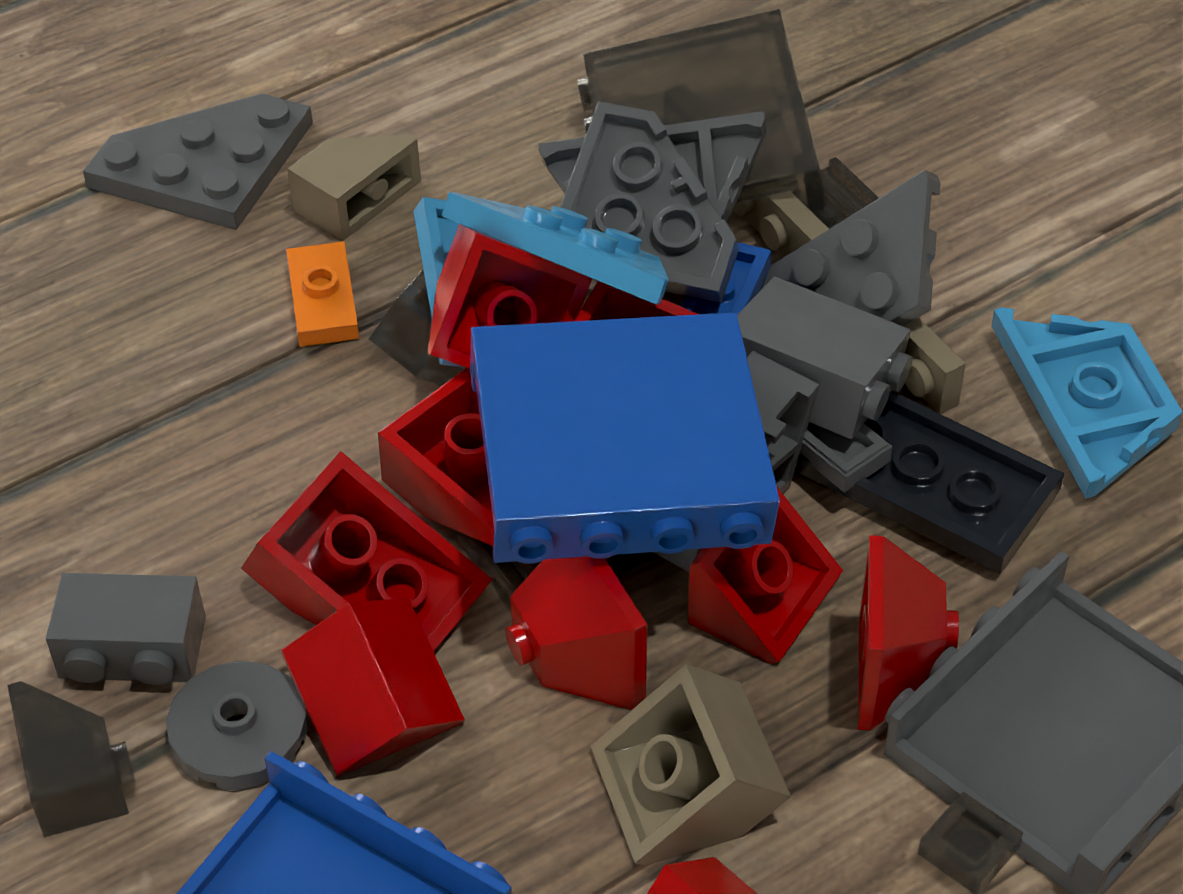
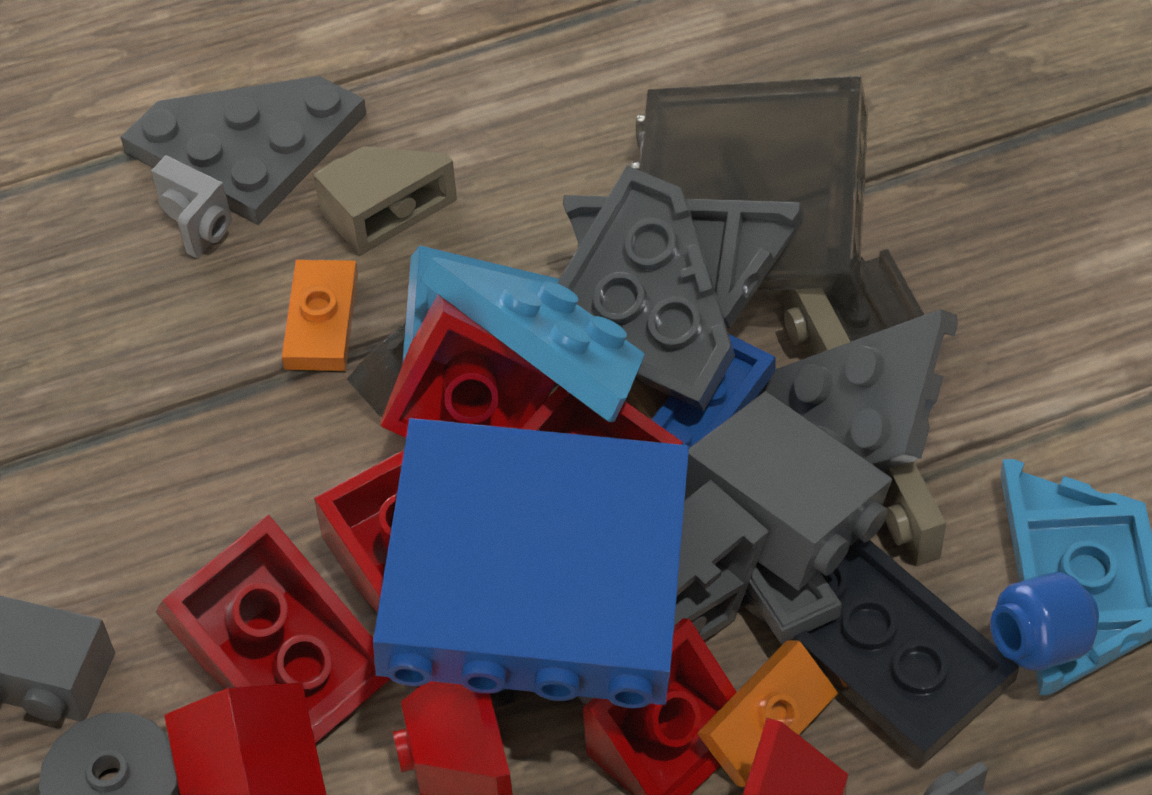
camera: 15 degrees right, 5 degrees up
none -> light grey bracket [151,155,232,258]
none -> orange plate [697,640,838,787]
none -> blue head [990,572,1099,671]

